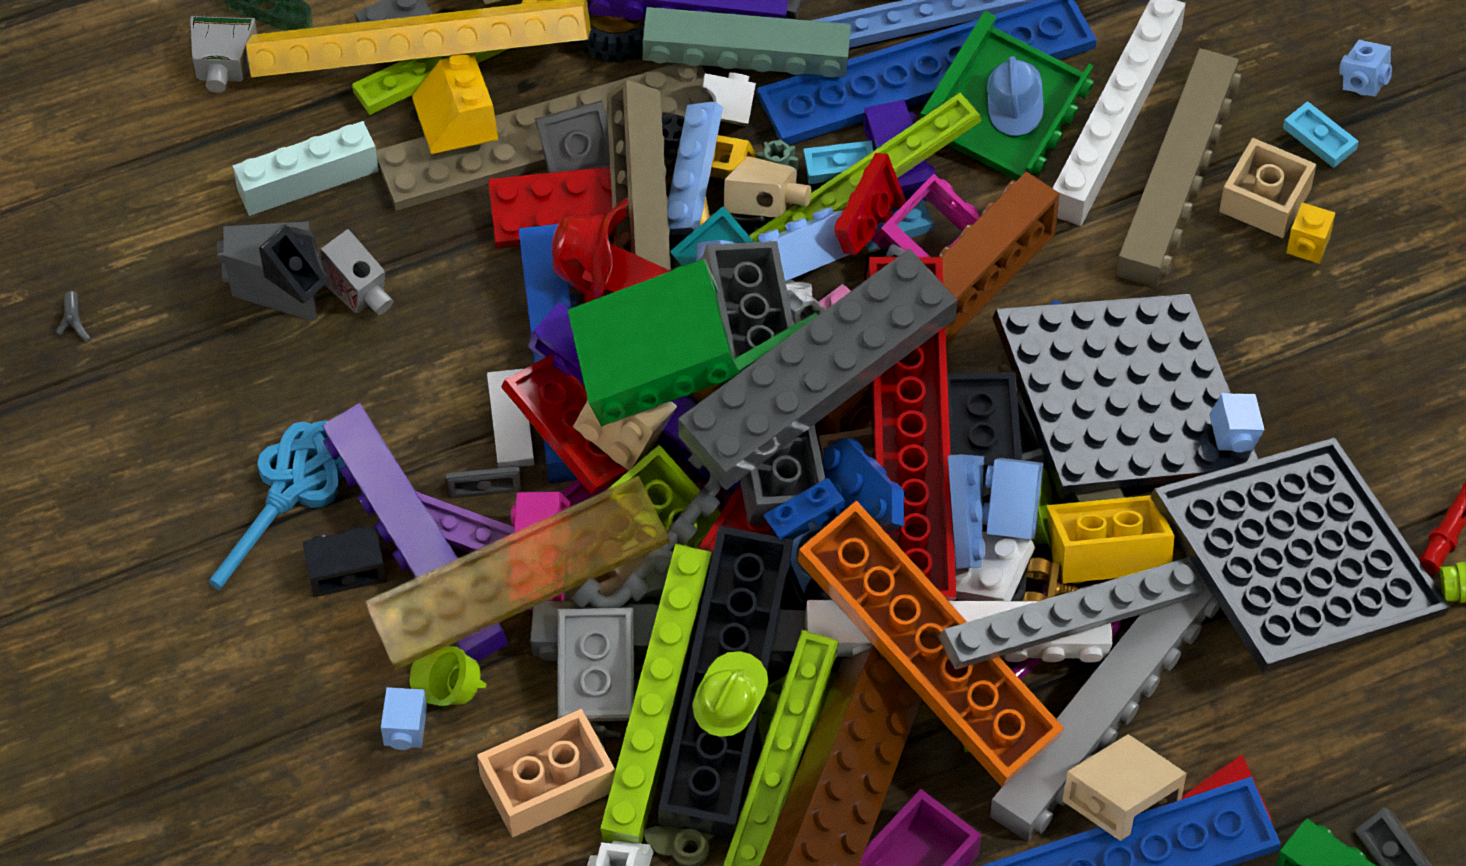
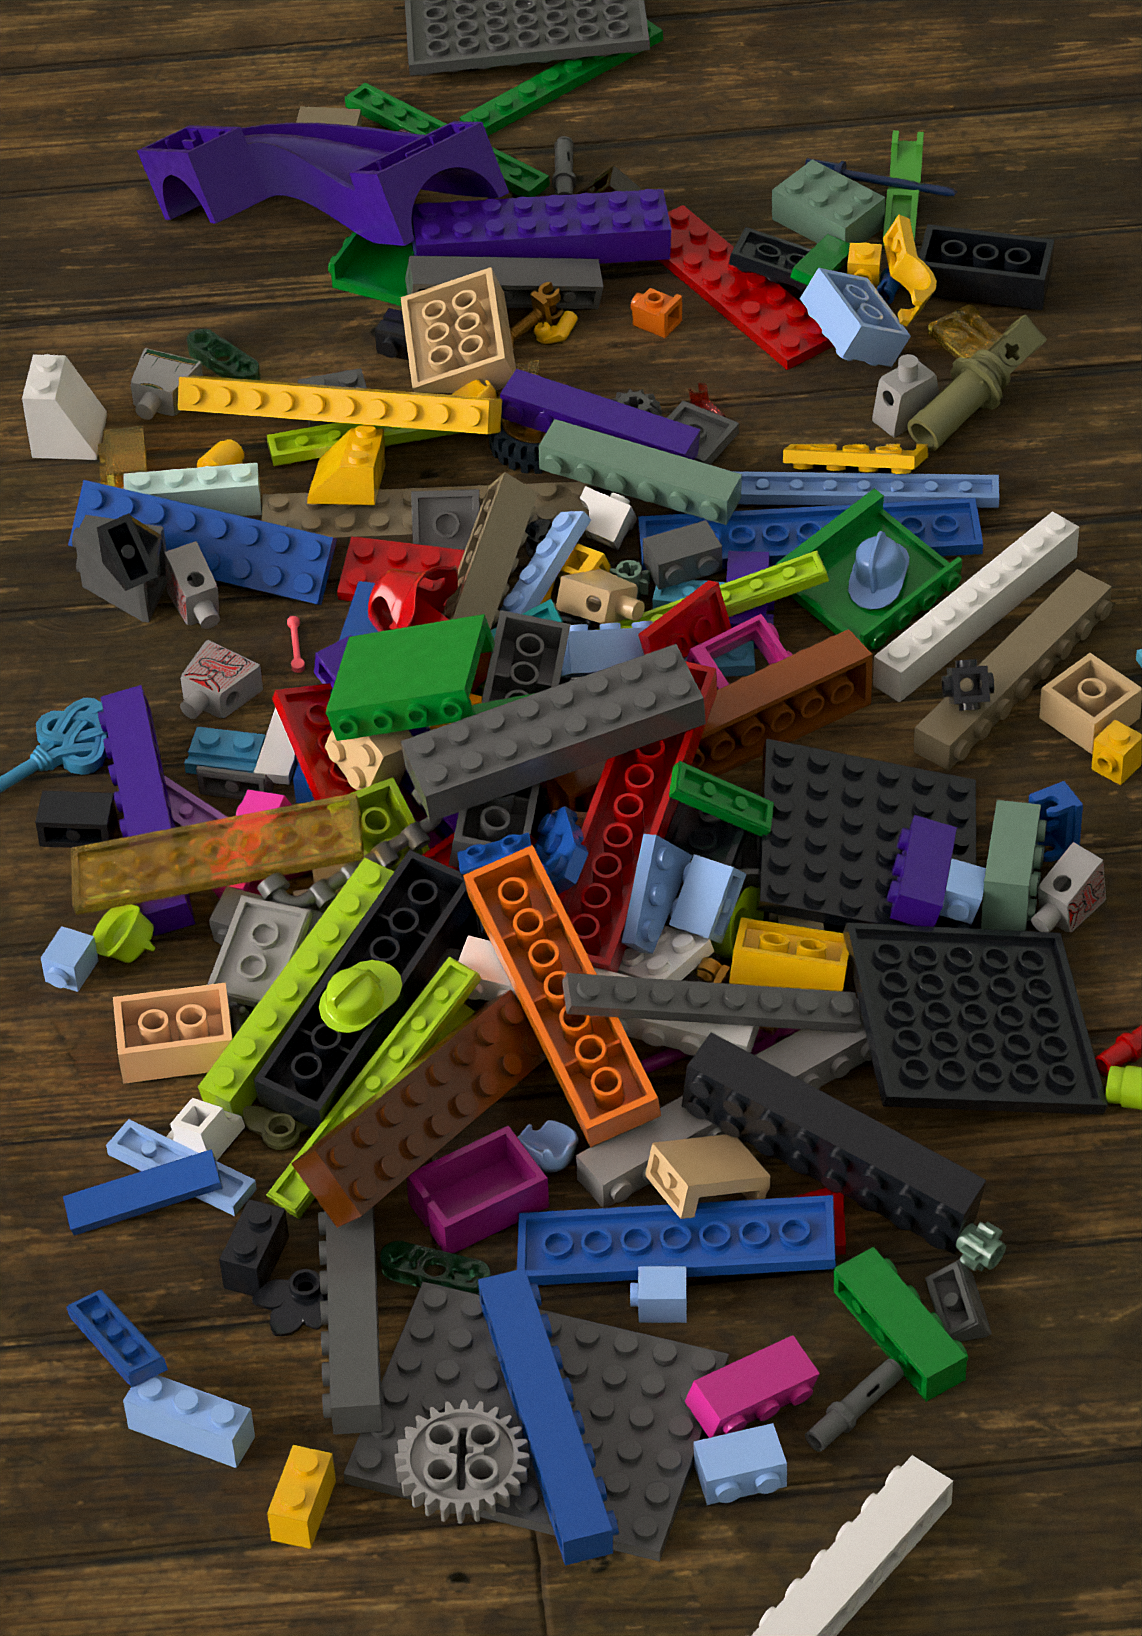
camera: 20 degrees right, 10 degrees down
none -> white slope [22,354,107,460]
none -> blue plate [68,480,337,605]
none -> clear yellow brick [98,426,148,489]
none -> light grey torso [180,640,263,719]
none -> dark azure plate [184,727,266,774]
none -> yellow brick [197,439,244,468]
none -> coral hinge [287,616,305,673]
none -> light blue hair [517,1120,579,1173]
none -> dark grey brick [643,520,722,590]
none -> green tile [669,761,774,837]
none -> black brick [681,1032,986,1254]
none -> dark purple brick [887,815,957,927]
none -> black brick [942,659,994,711]
none -> sand green gear [956,1221,1006,1271]
none -> sand green brick [981,800,1047,931]
none -> blue hinge [1029,781,1083,862]
none -> light grey torso [1031,842,1106,932]

